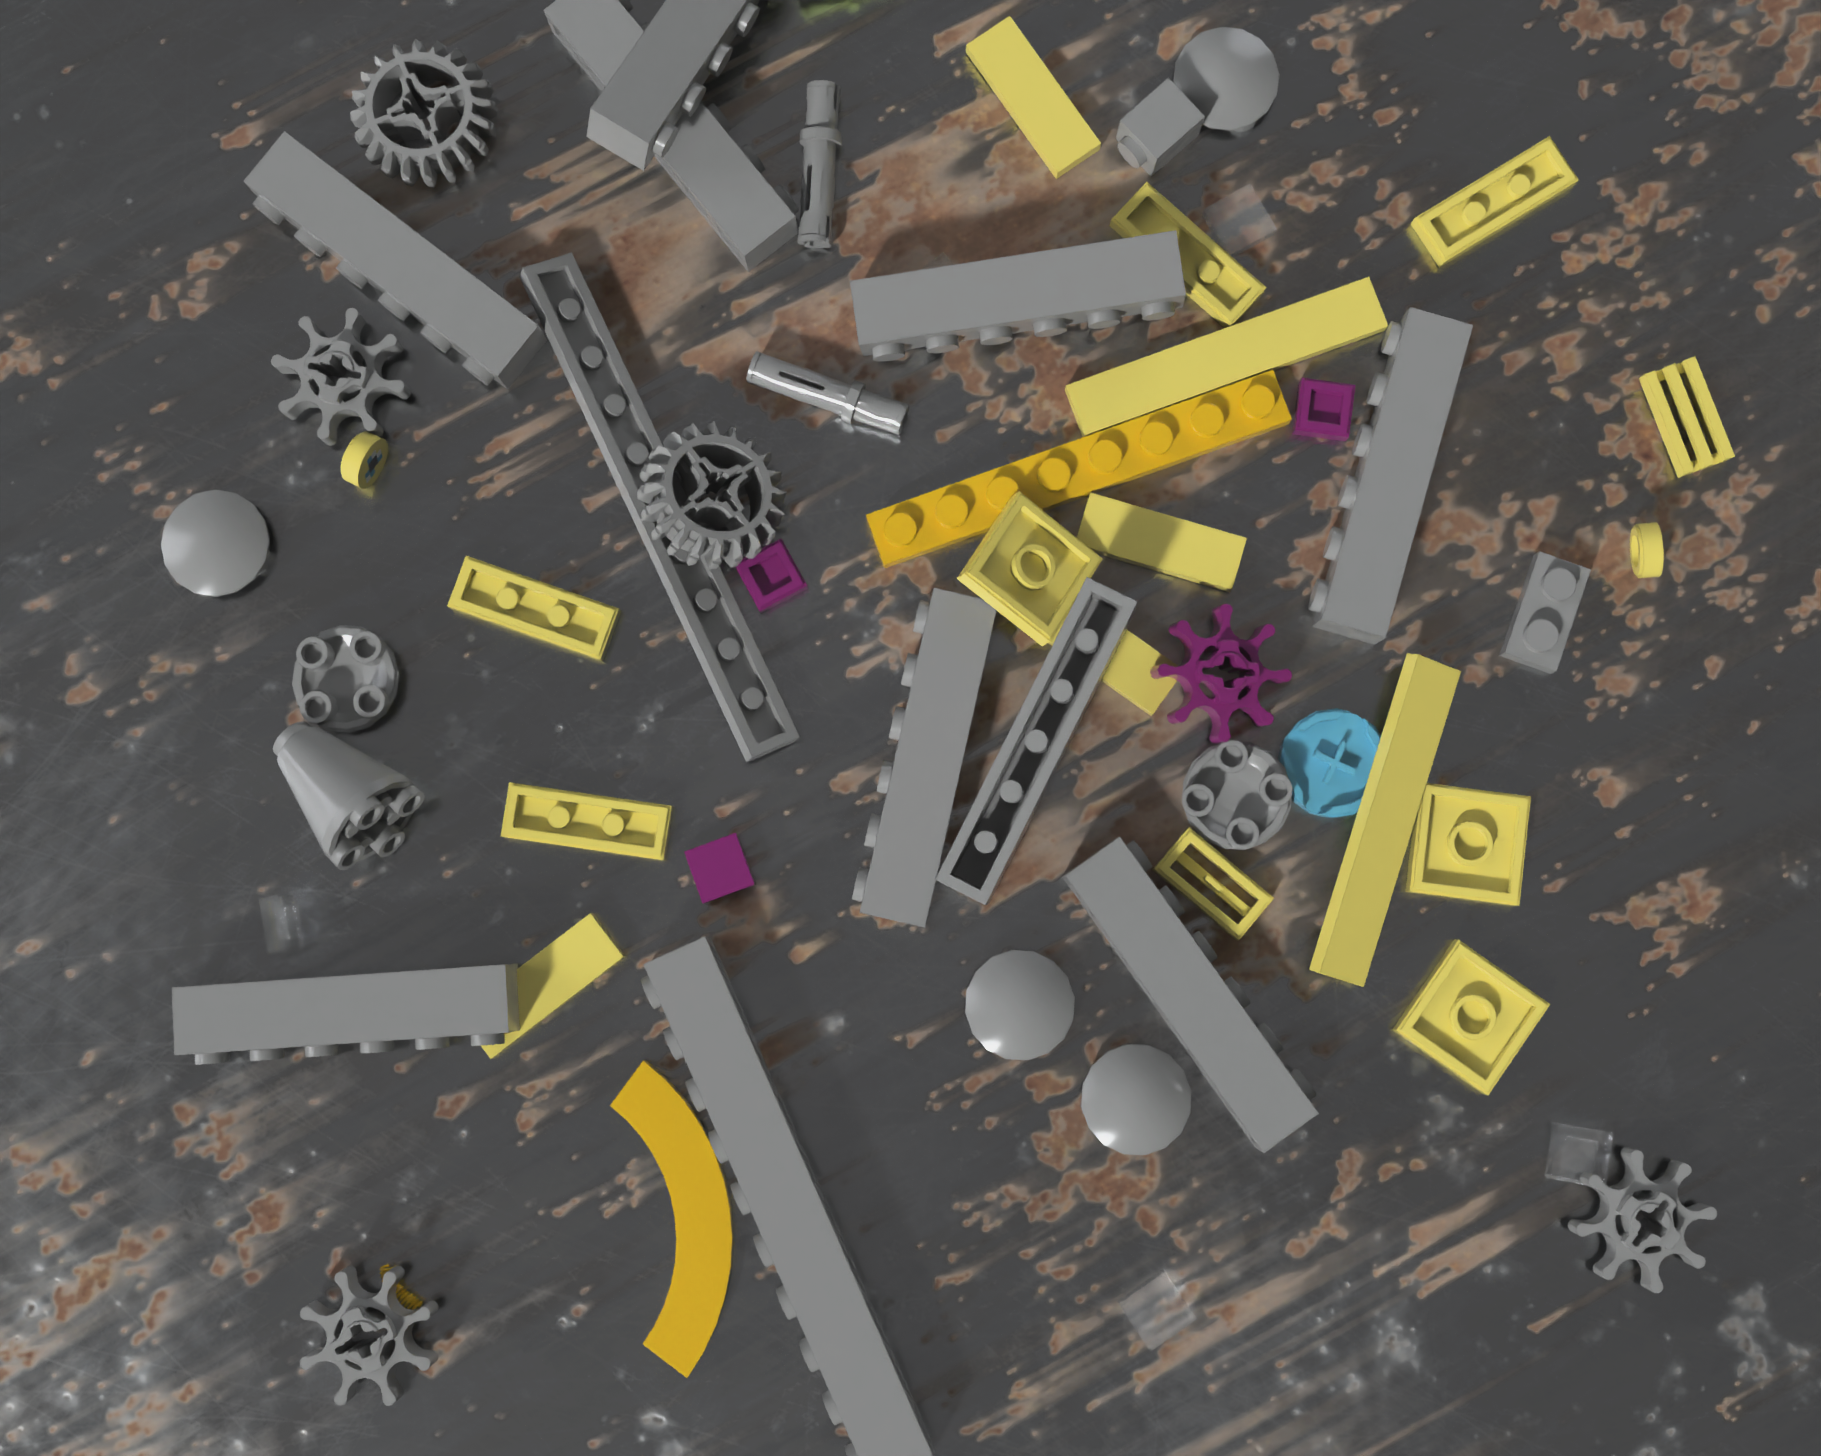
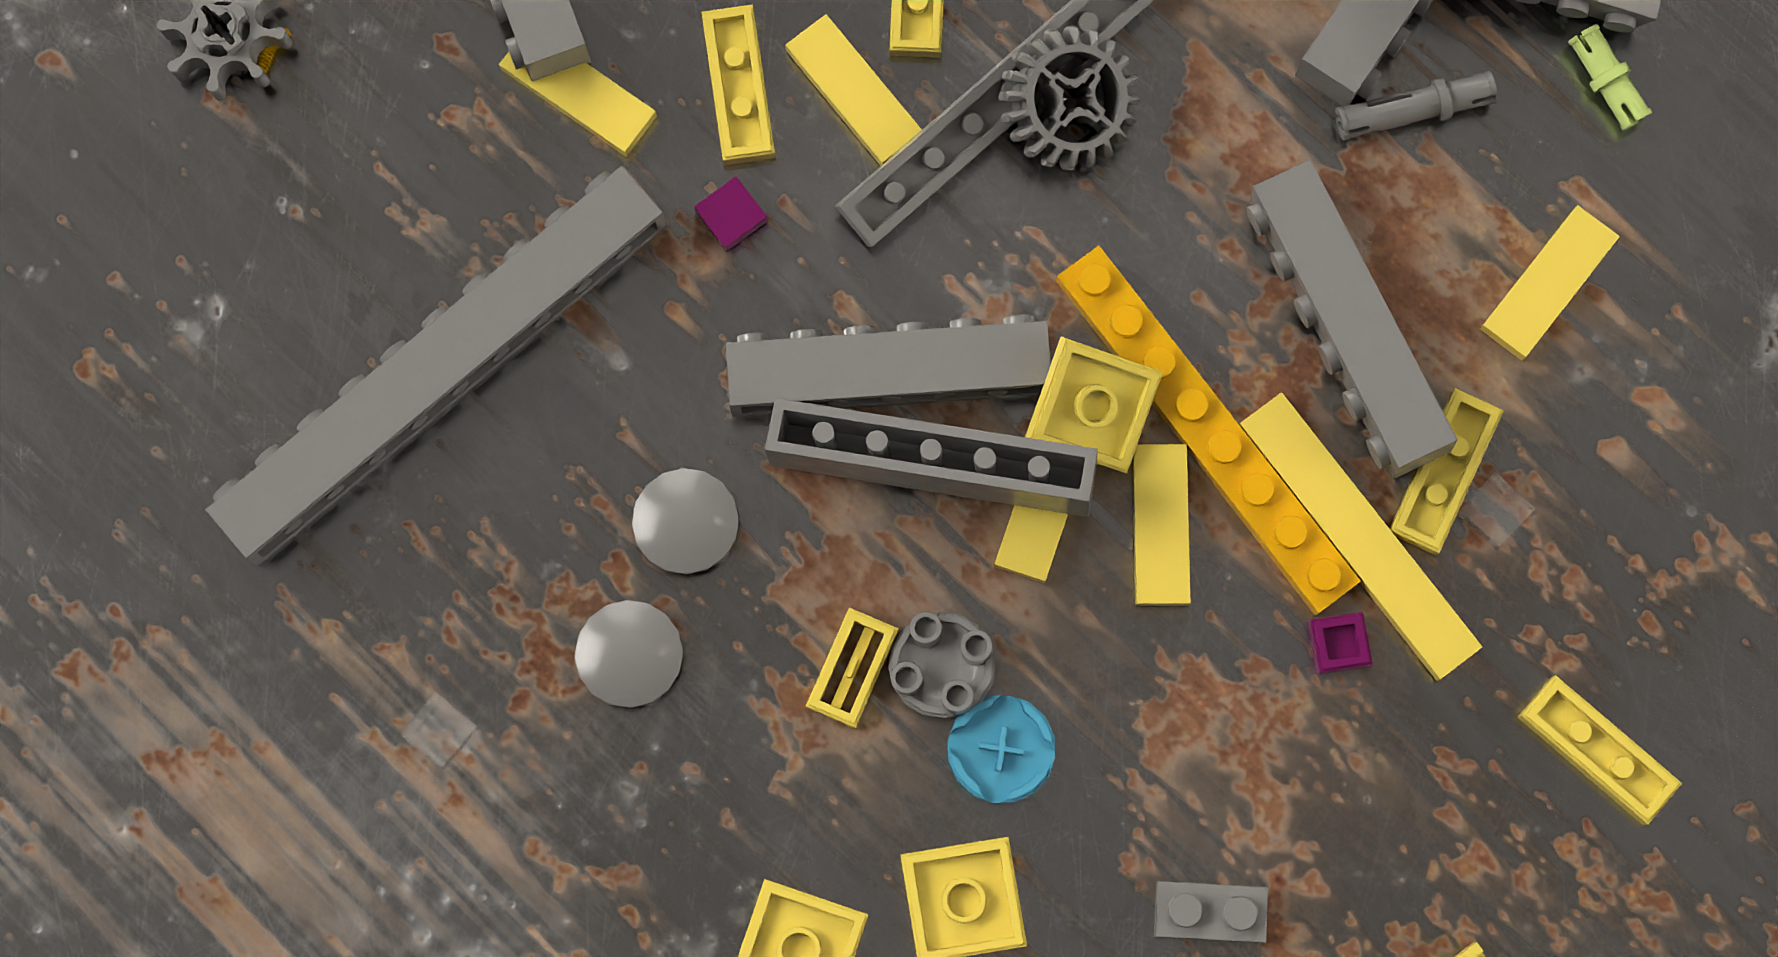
camera: 70 degrees right, 5 degrees down
yellow tile [610,1059,734,1378] -> none
magenta tile [735,538,808,614] -> none
light grey pin [746,351,910,436] -> none
light grey brick [1062,837,1319,1153] -> none
light grey brick [1116,77,1205,177] -> none
magenta gear [1150,604,1292,743] -> none
light grey dish [1173,27,1280,132] -> none
light grey brick [1308,307,1473,645] -> none
light yellow tile [1309,653,1461,987] -> none
none -> light yellow tile [785,14,922,166]

